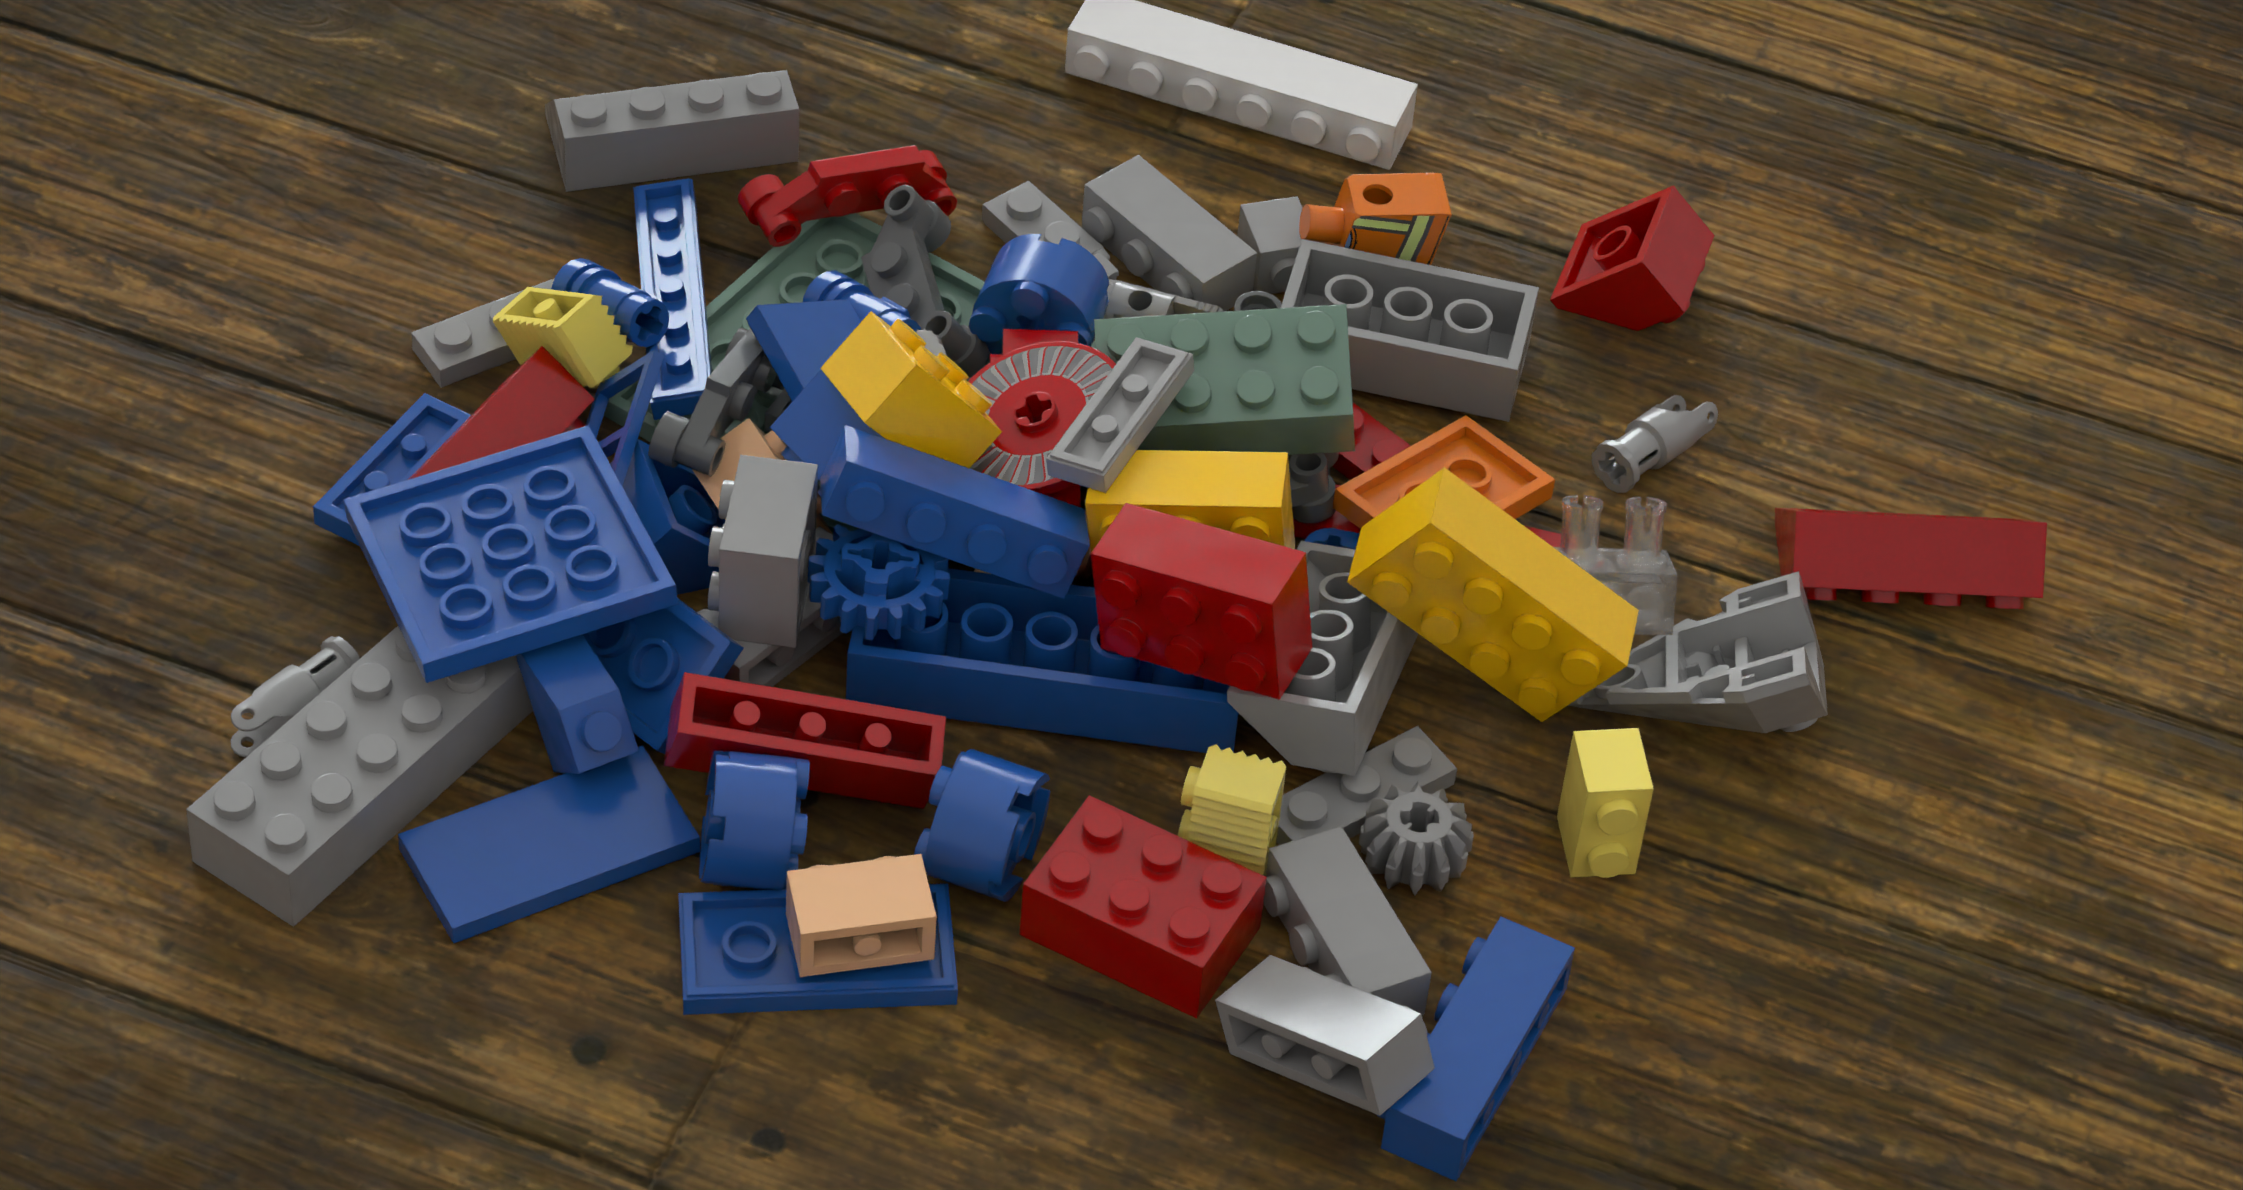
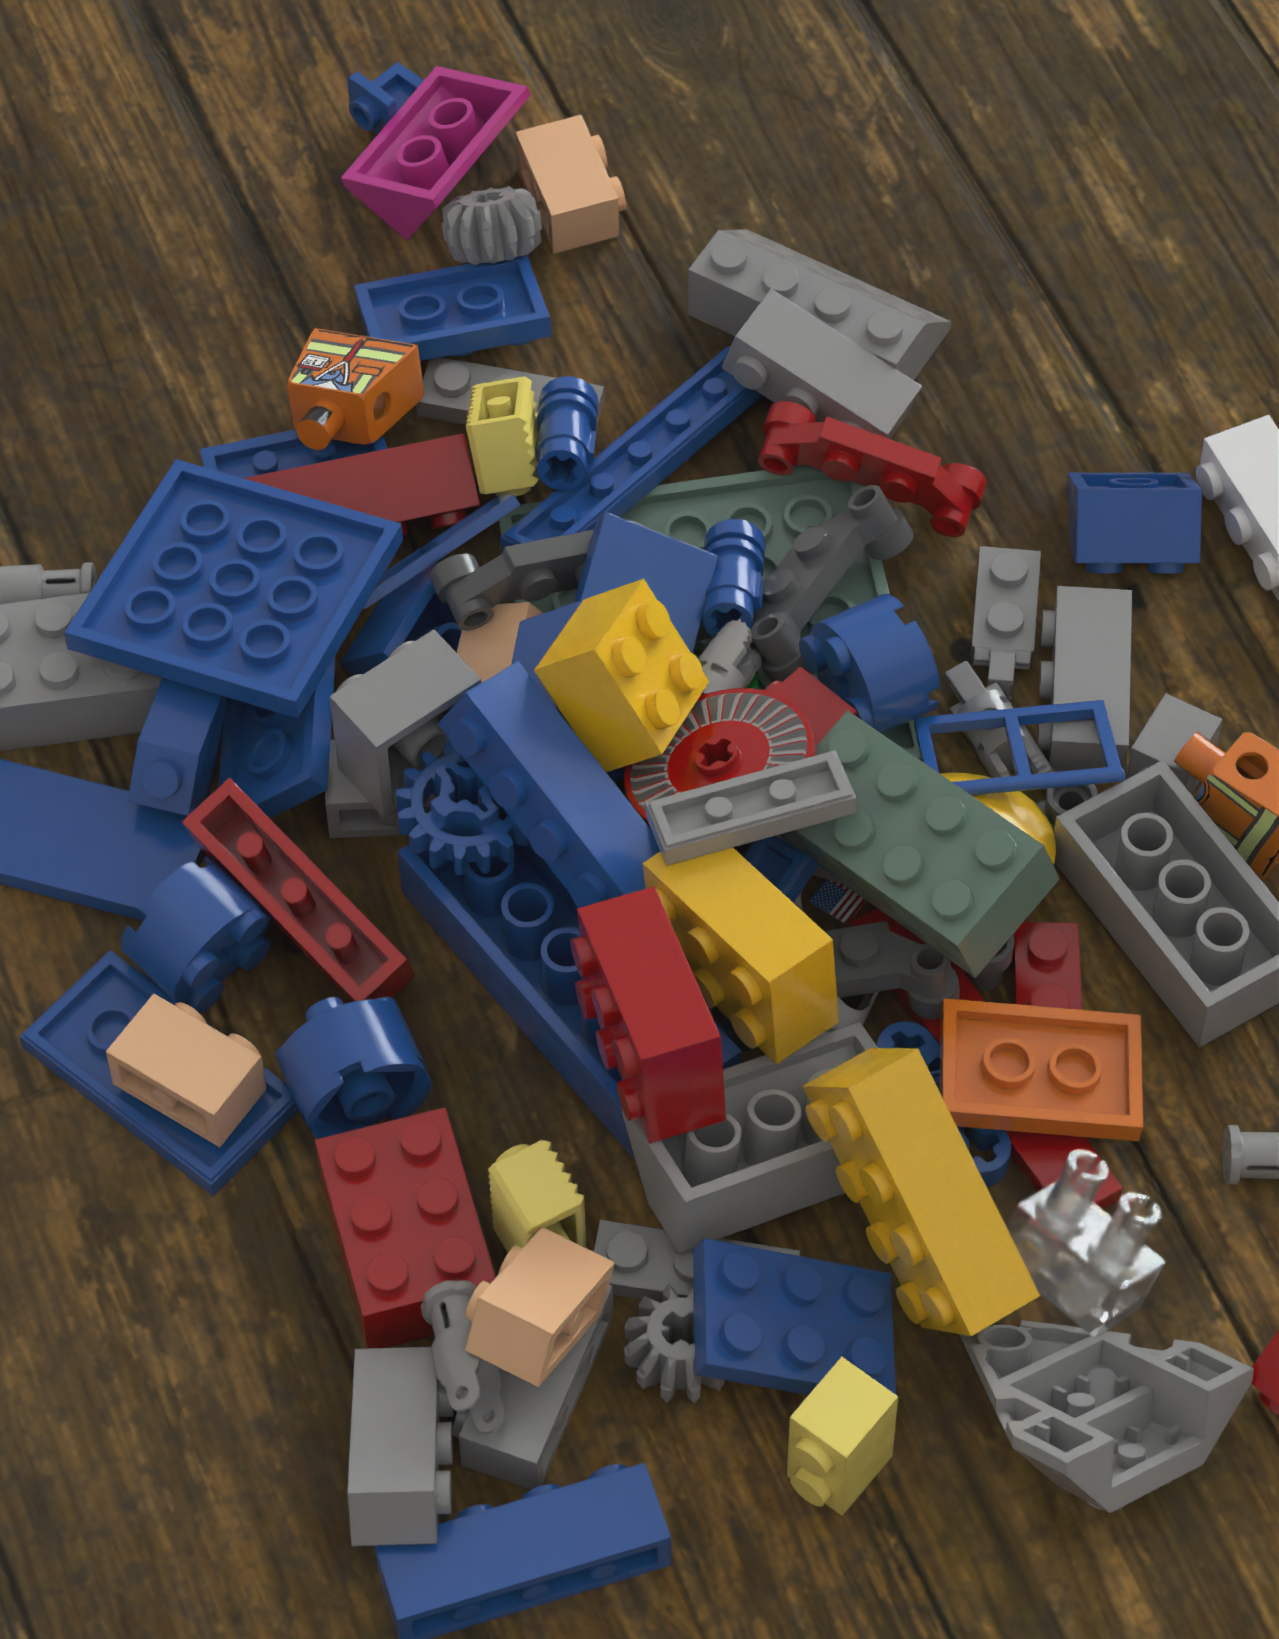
camera: 50 degrees right, 10 degrees up
none -> orange torso [287,328,425,450]
none -> dark pink slope [341,66,531,240]
none -> blue bracket [347,62,424,134]
none -> blue plate [354,255,552,361]
none -> light grey piece [421,1280,506,1434]
none -> light grey gear [441,186,542,265]
none -> light nougat brick [465,1227,615,1387]
none -> light nougat brick [515,115,626,254]
none -> blue plate [693,1238,896,1395]
none -> light grey brick [721,289,922,439]
none -> blue window [914,700,1125,796]
none -> blue slope [1067,473,1202,574]

